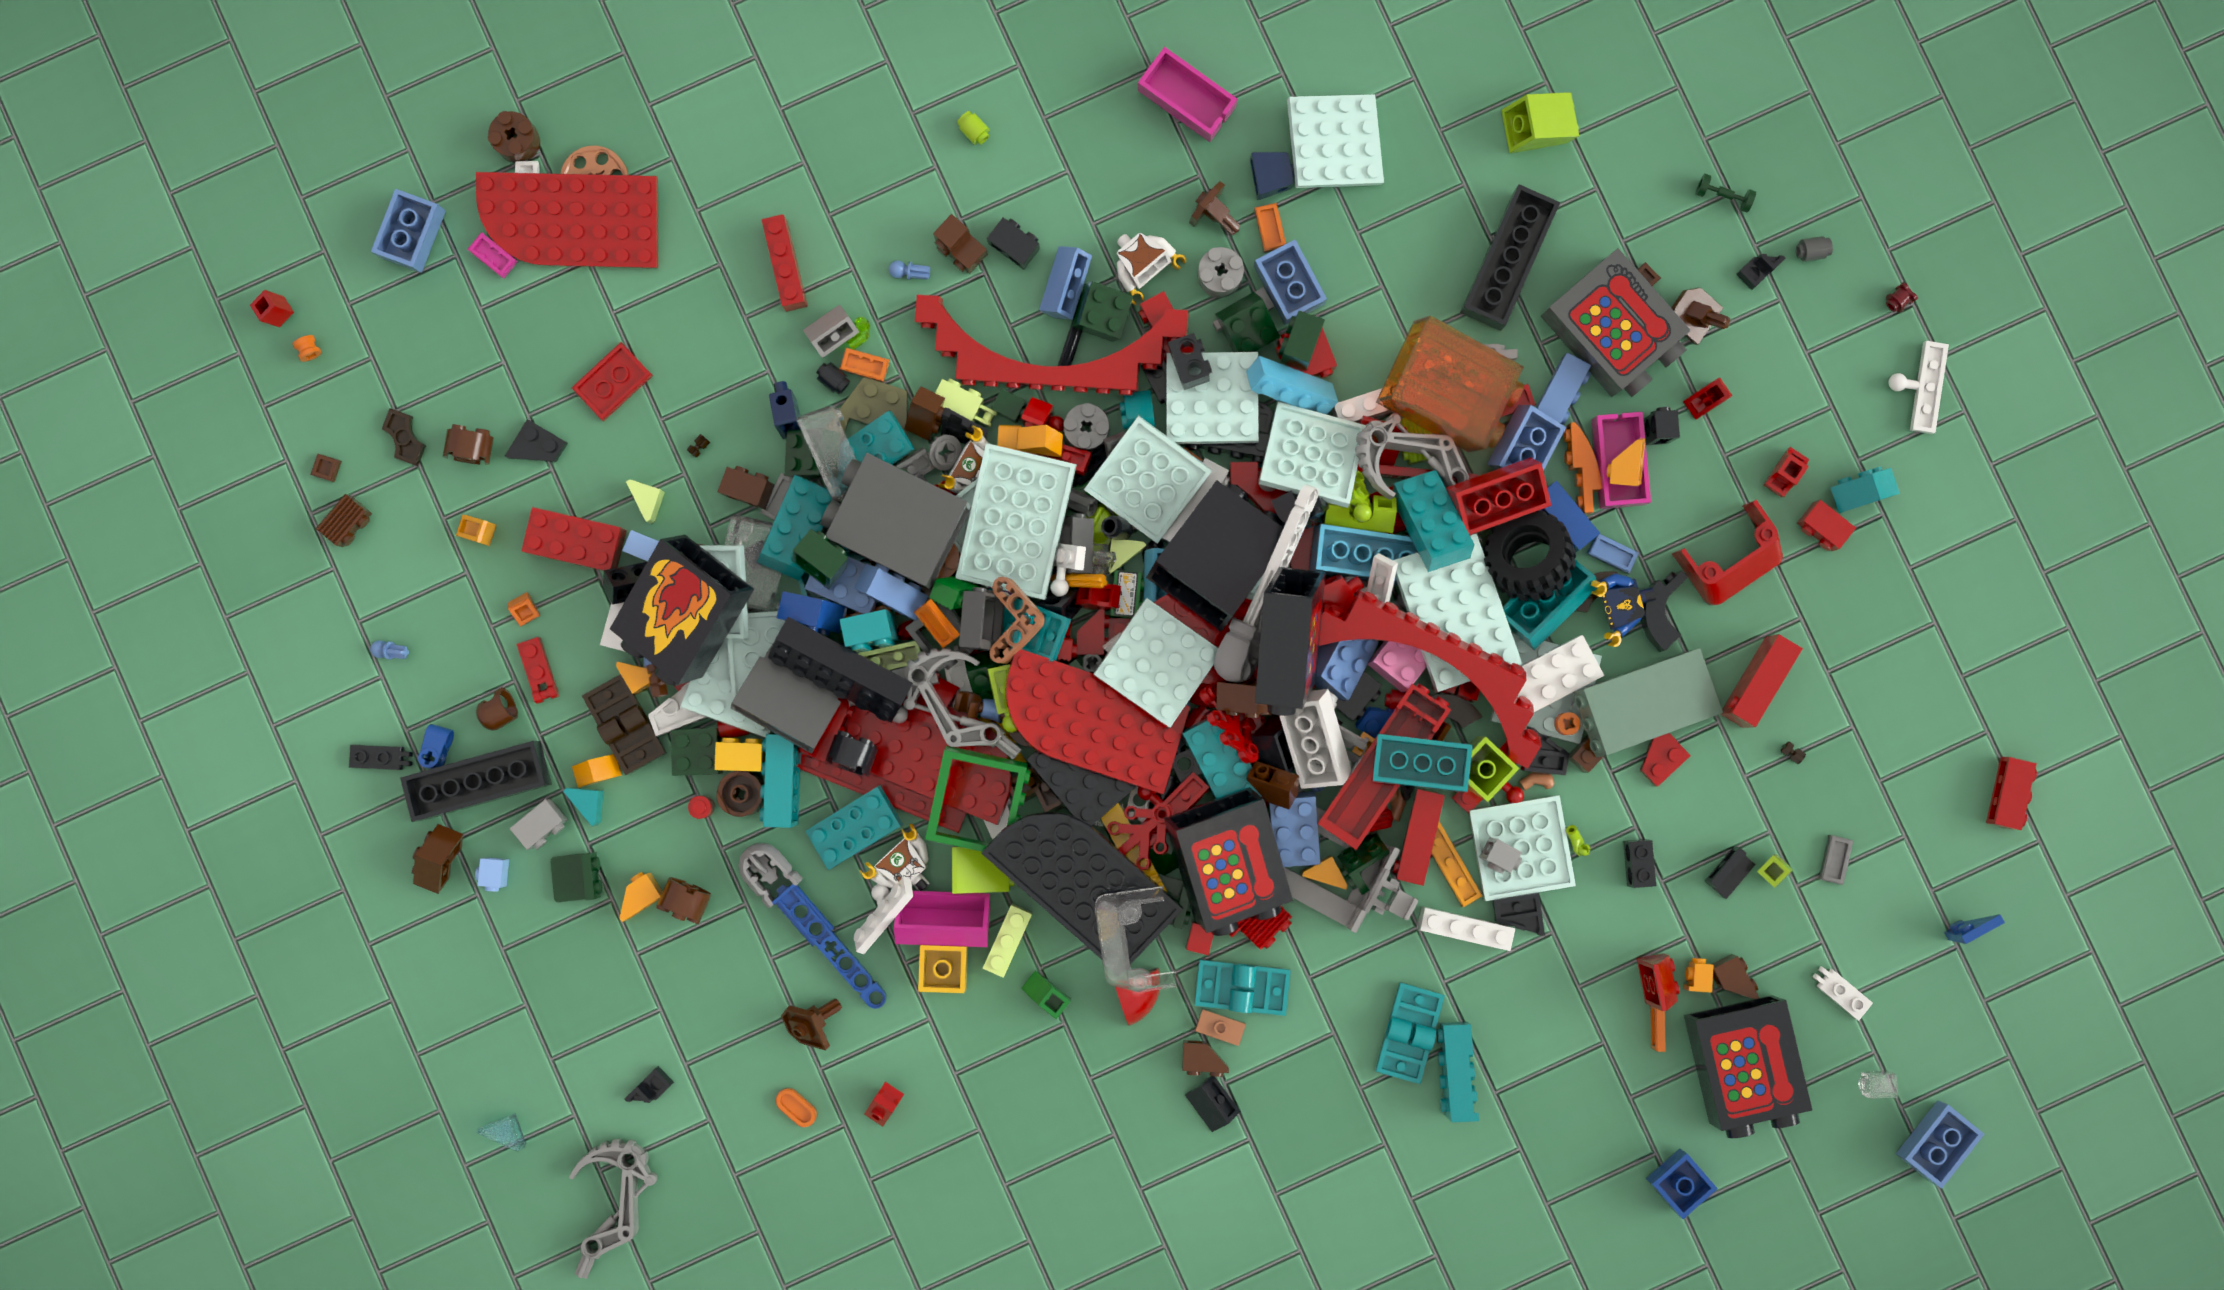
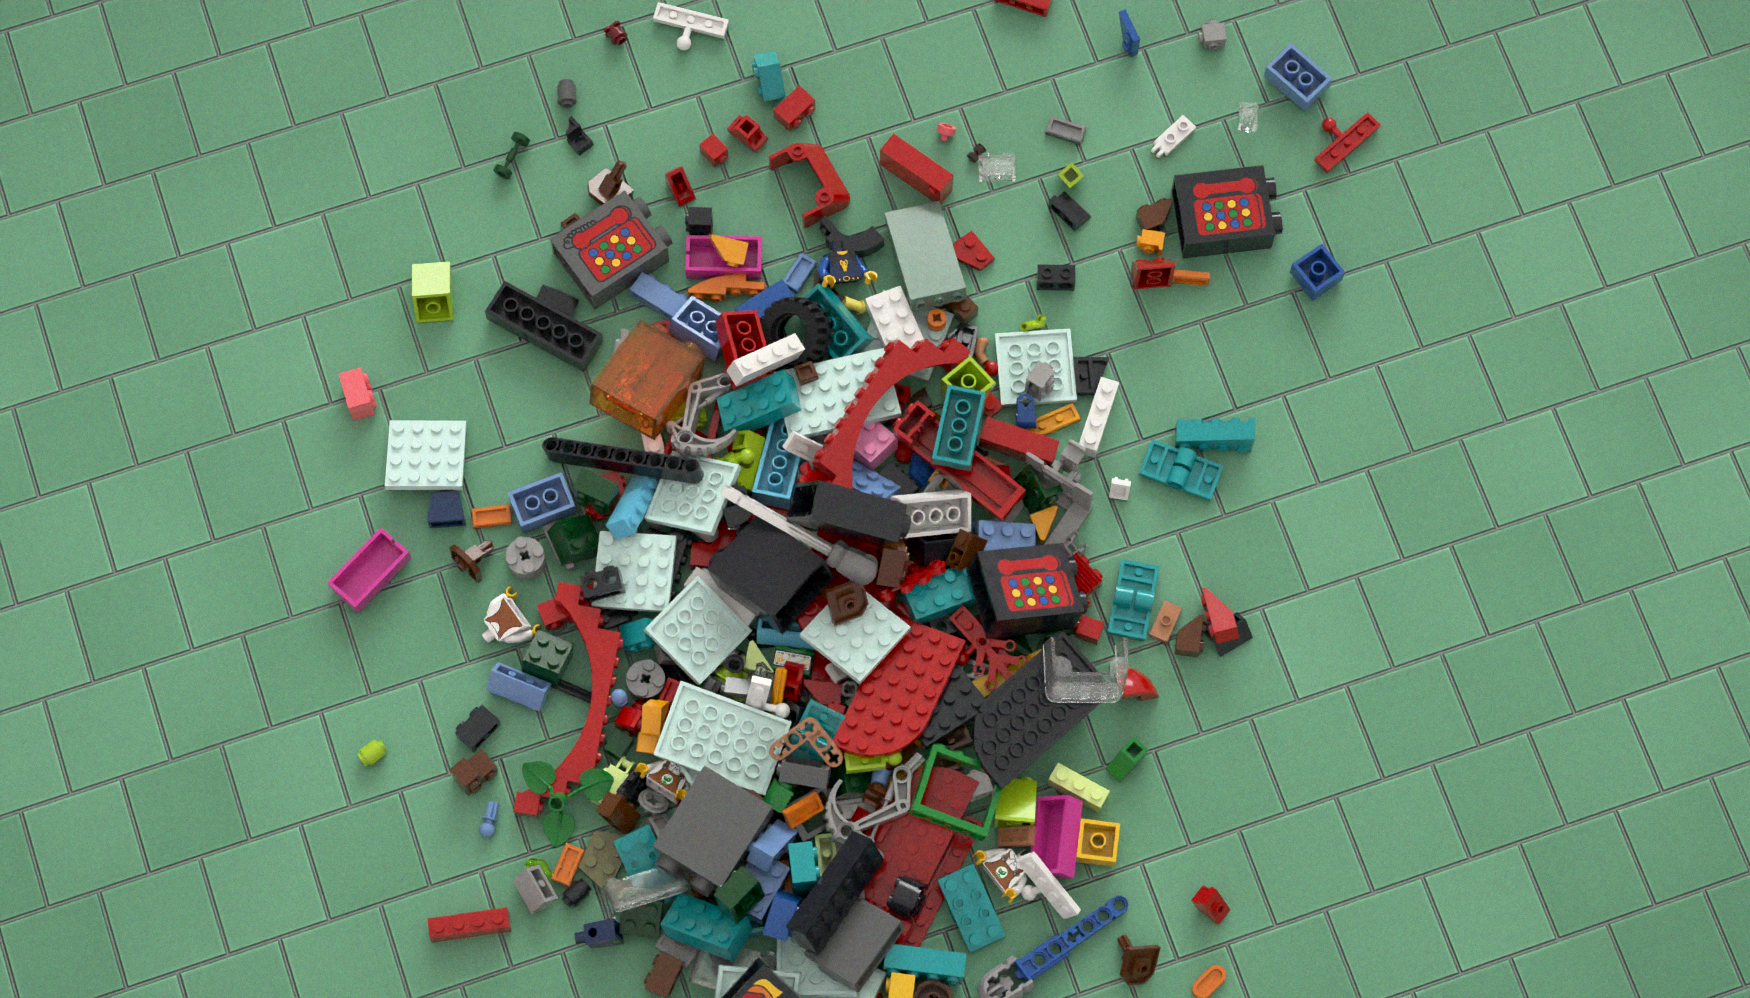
camera: 90 degrees left, 15 degrees down
none -> coral brick [339,367,377,421]
none -> green plant [522,761,614,847]
none -> black slope [536,285,579,316]
none -> black beam [542,437,704,484]
none -> medium blue axle [611,689,628,708]
none -> red brick [699,134,728,167]
none -> white brick [726,333,805,386]
none -> reddish brown tile [794,361,819,386]
none -> reddish brown piece [820,581,869,626]
none -> light yellow pin [842,296,866,315]
none -> coral tile [936,123,956,141]
none -> clear brick [978,152,1016,182]
none -> nougat plate [997,825,1036,848]
none -> blue piece [1016,393,1036,429]
none -> light grey piece [1063,530,1088,557]
none -> white tile [1109,477,1131,501]
none -> light grey brick [1198,20,1227,50]
none -> slope [1200,587,1239,644]
none -> red plate [1314,112,1381,173]

